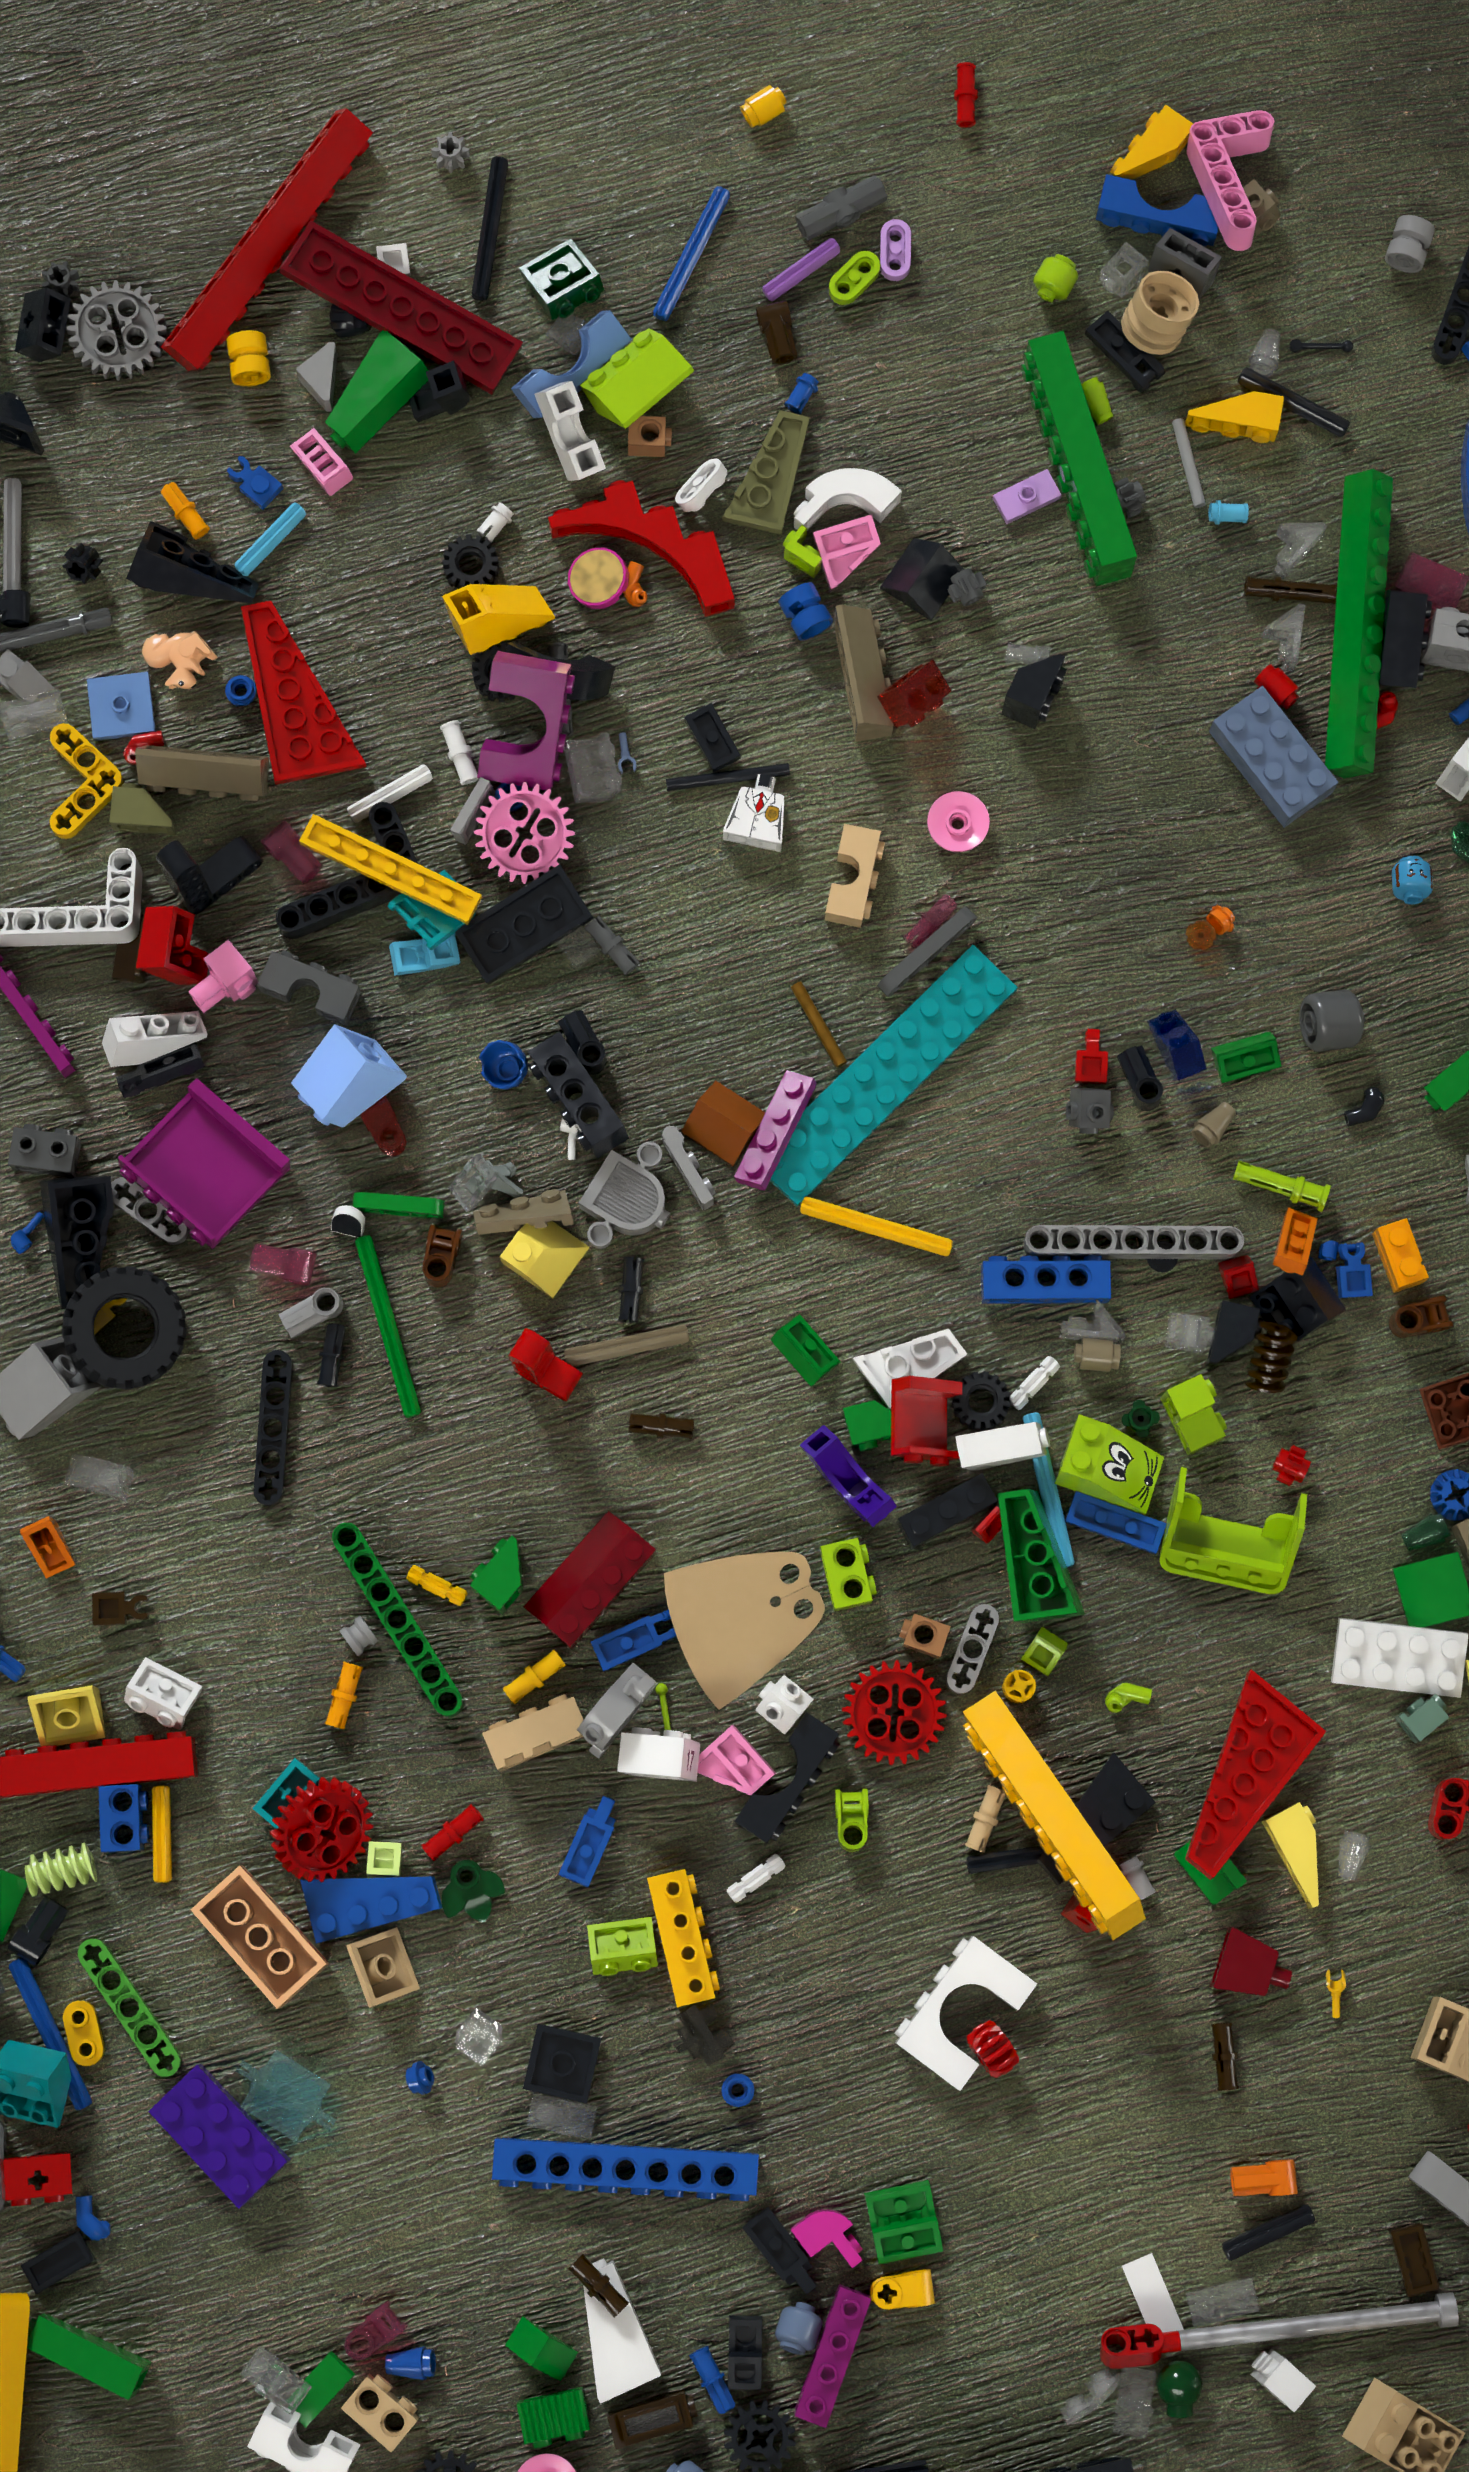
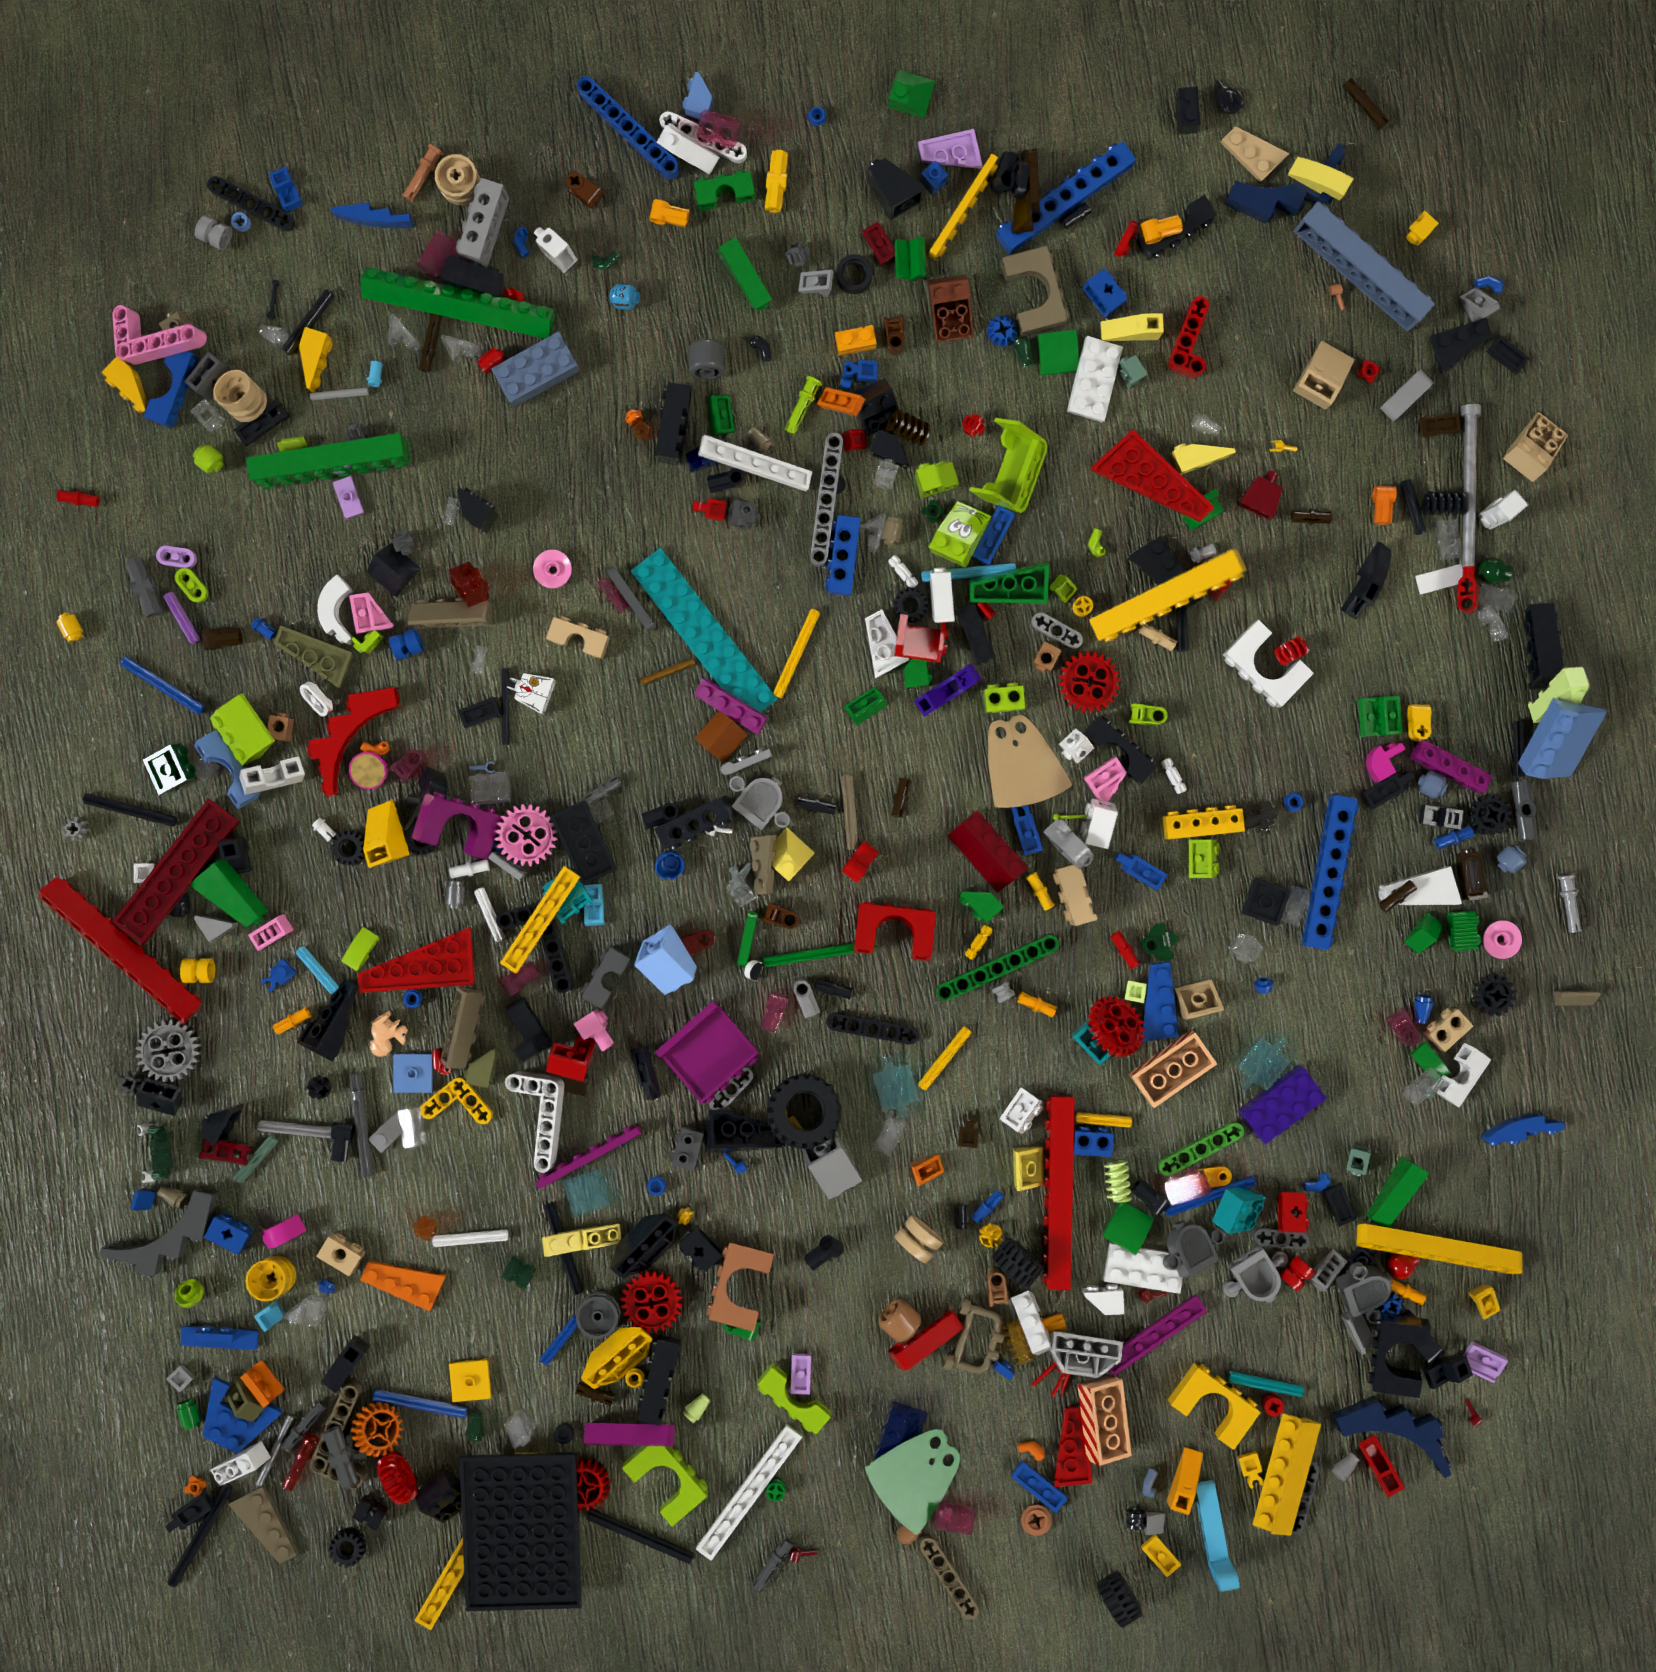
camera: 80 degrees left, 10 degrees up
white slope [102,1011,208,1067] -> none
none -> medium blue bush [231,212,251,232]
none -> lime slope [341,927,380,972]
none -> clear pink piece [389,749,427,784]
none -> flat silver brick [445,881,466,908]
none -> clear pin [470,646,488,675]
none -> black wedge [654,382,692,466]
none -> white plate [698,435,812,491]
none -> red arch [854,901,936,961]
none -> clear light blue plate [872,1055,920,1120]
none -> yellow axle [918,1026,972,1090]
none -> clear pink brick [1163,1169,1212,1206]
none -> black slope [1340,541,1392,620]
none -> sand green brick [1346,1144,1372,1176]
none -> black piece [1422,491,1467,516]

